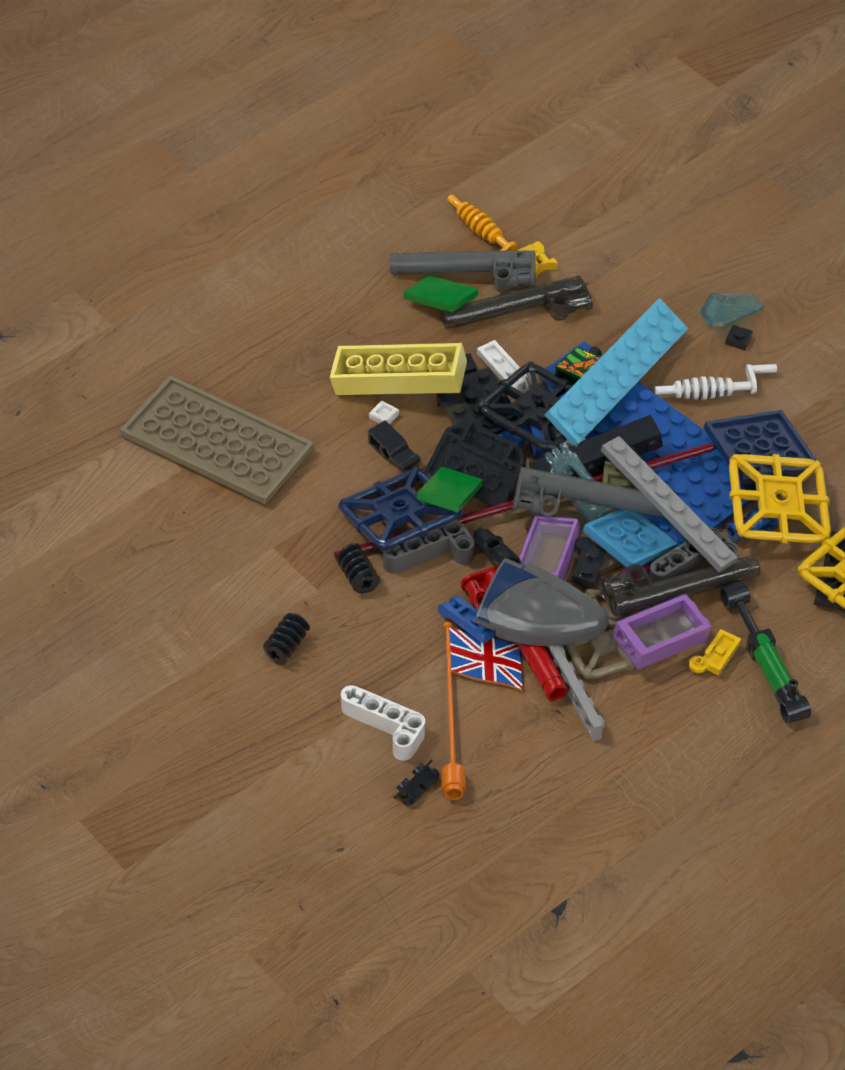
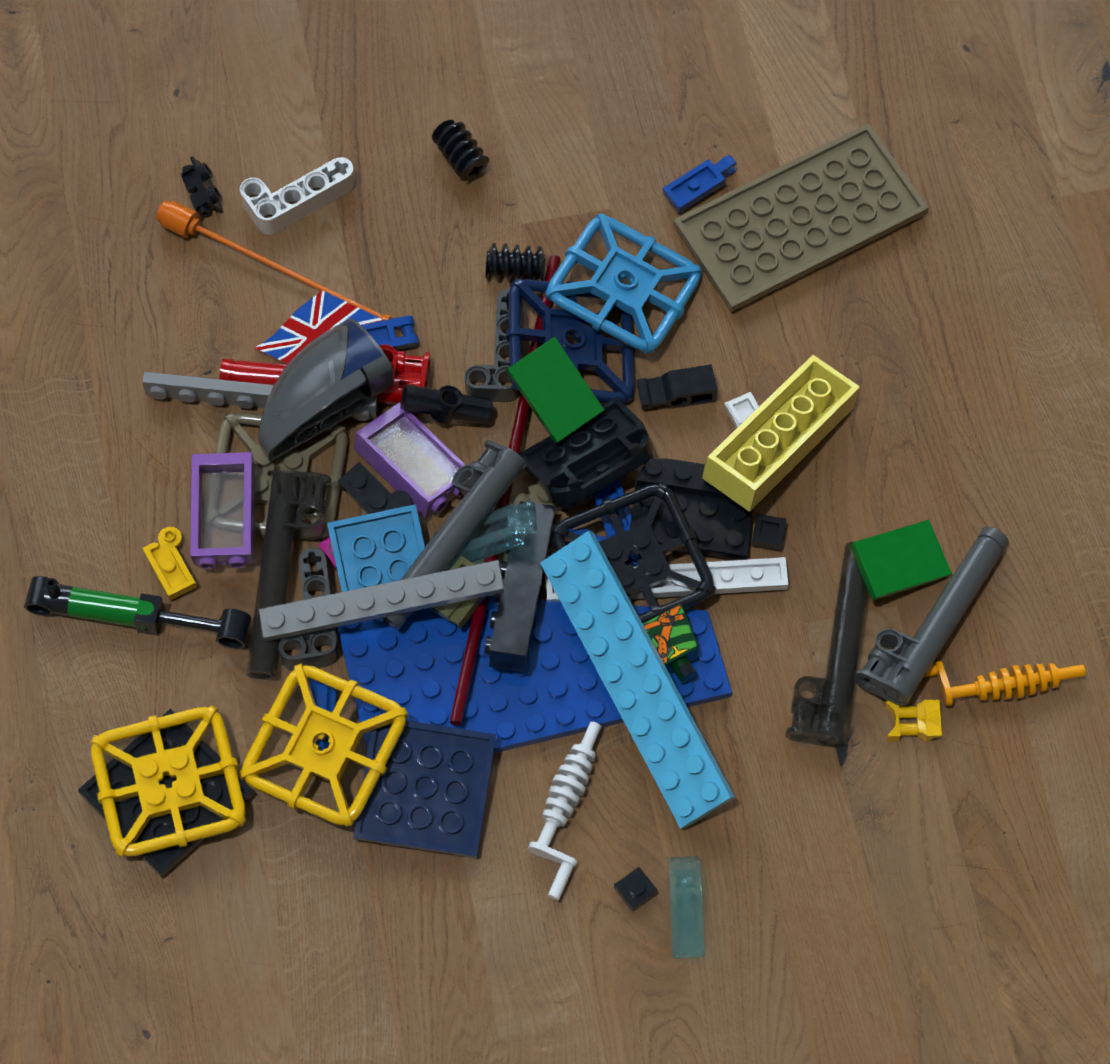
camera: 120 degrees right, 15 degrees up
none -> dark azure plate [545,214,703,354]
none -> blue plate [663,155,737,214]

